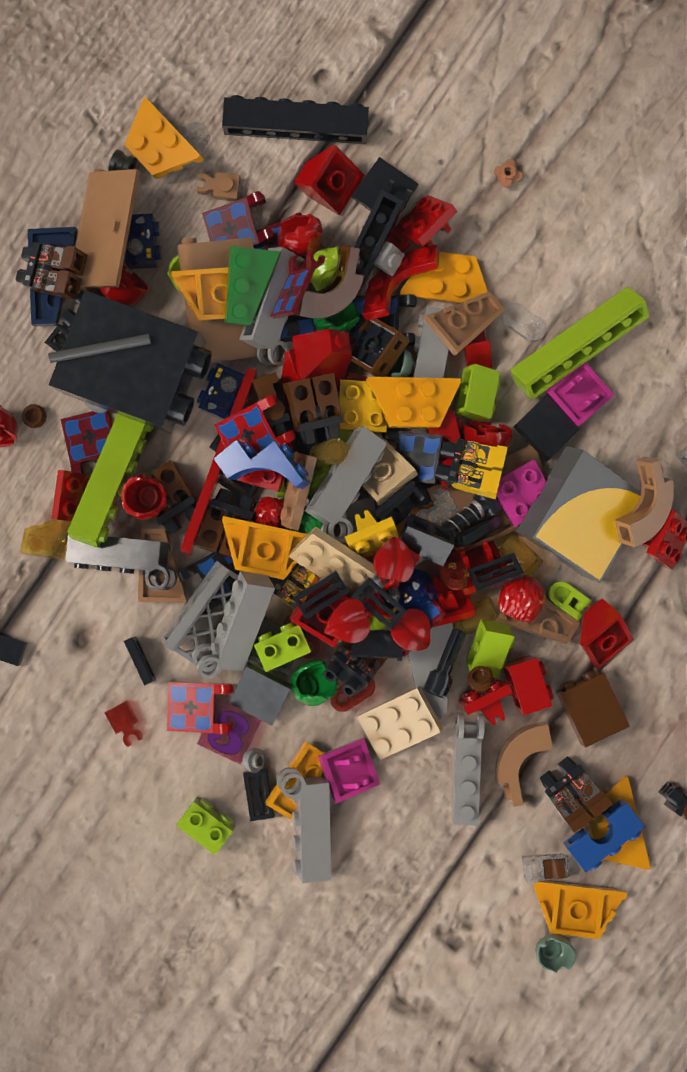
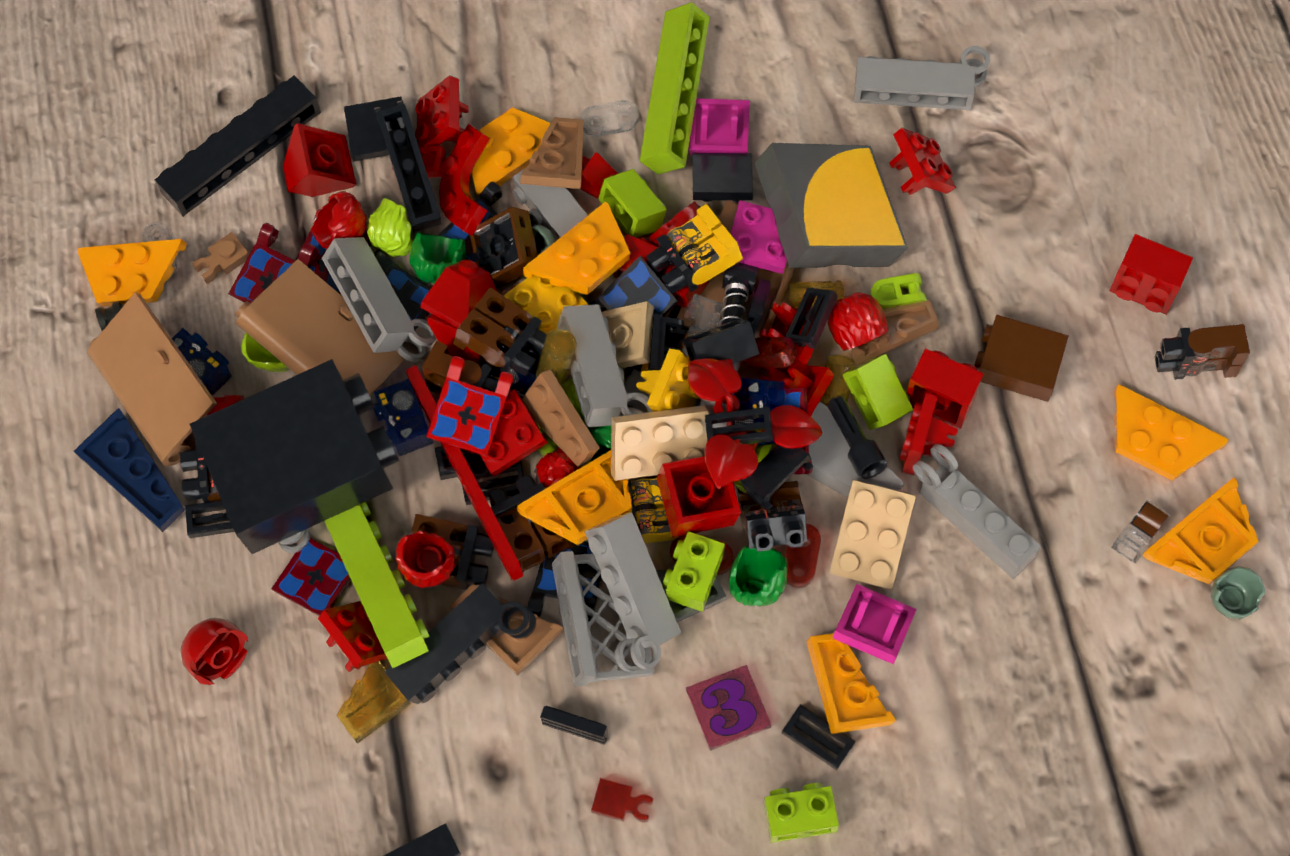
camera: 40 degrees left, 20 degrees down
hips [15,242,87,300] -> none
reddish brown plate [22,404,47,428] -> none
dark grey bar [48,334,152,363] -> none
flag [167,682,233,734] -> none
light orange wing [170,267,228,321] -> none
arch [214,440,310,489] -> none
green wing [225,246,280,325] -> none
tile [229,663,293,726] -> none
light grey plate [243,748,265,773] -> none
dark red flag [270,249,325,319] -> none
light grey hinge [277,767,331,883] -> none
black tile [293,570,349,620] -> none
reddish brown arch [296,245,364,318] -> none
light grey plate [374,241,405,276] -> none
reddish brown tile [468,666,494,691] -> none
nougat plate [494,159,522,188] -> none
medium nougat arch [495,722,553,807] -> none
hips [540,756,613,833] -> none
blue arch [563,799,645,873] -> none
red slope [580,598,634,671] -> none
medium nougat arch [615,456,674,547] -> none

